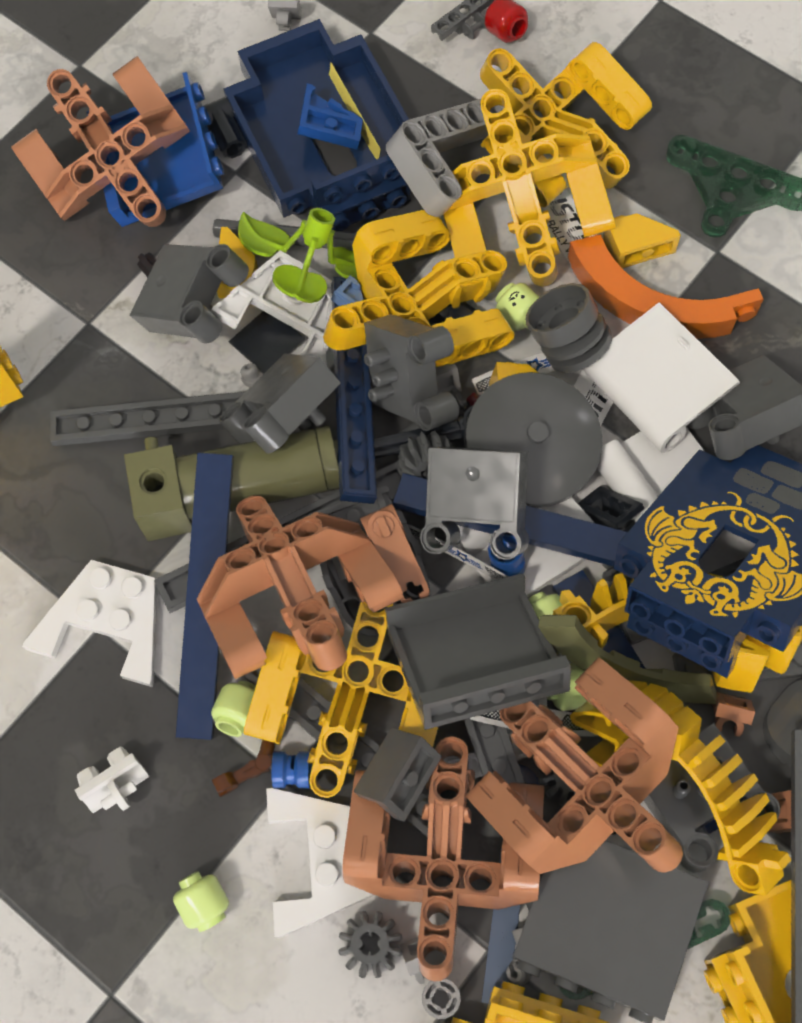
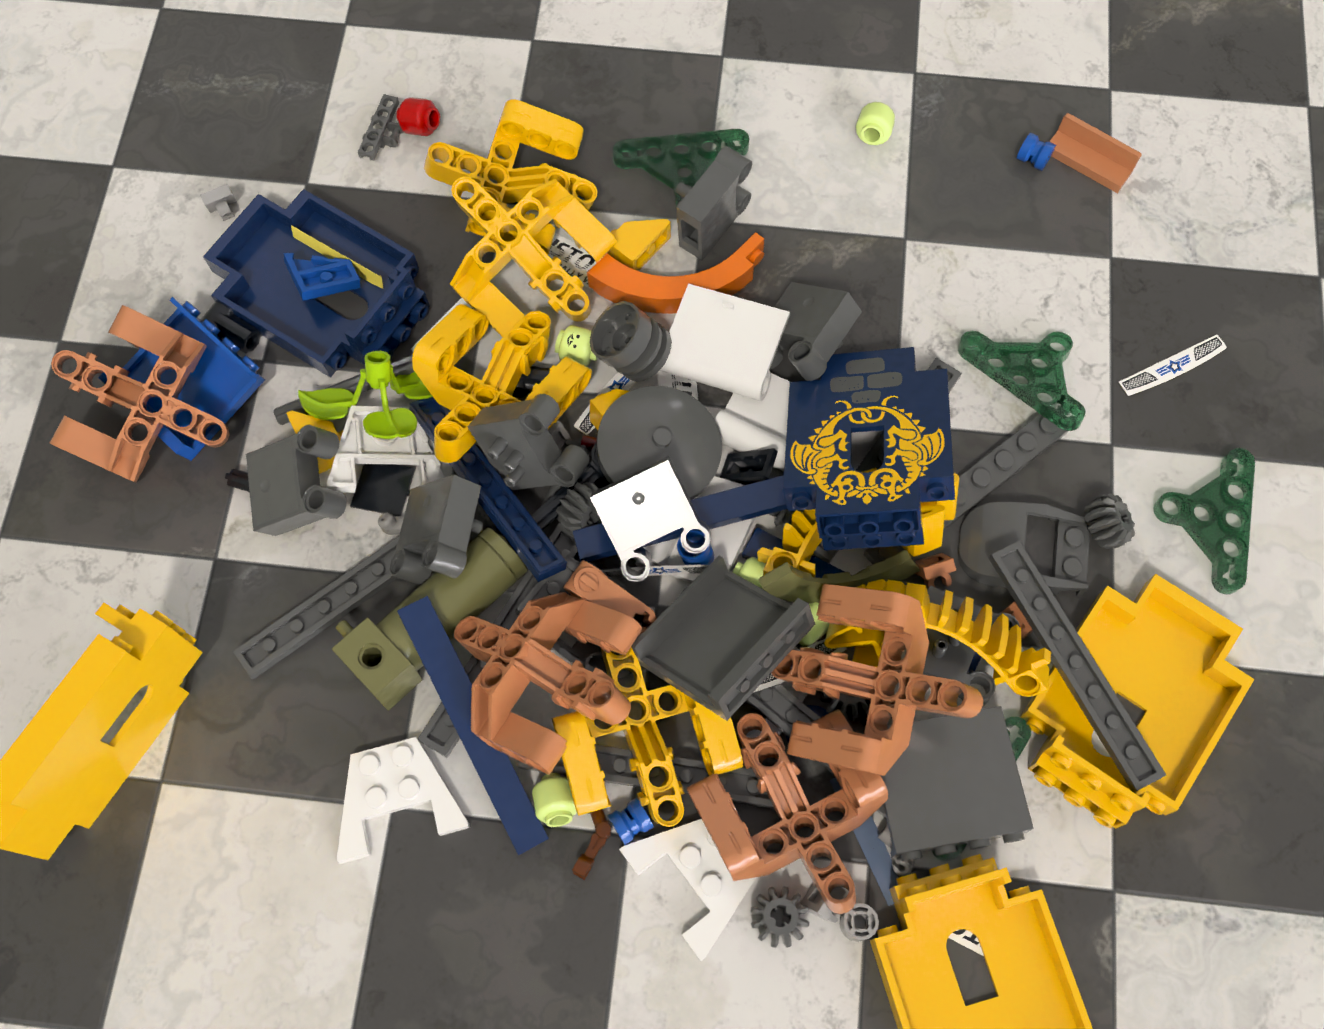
camera: 35 degrees left, 0 degrees up
white hips [75,746,149,813] -> none
yellowish green head [173,871,229,932] -> none
medium blue tile [331,275,364,306] -> none
dark grey panel [354,728,442,822] -> none
light grey beam [386,98,504,217] -> none
none -> dark grey piece [675,146,753,261]

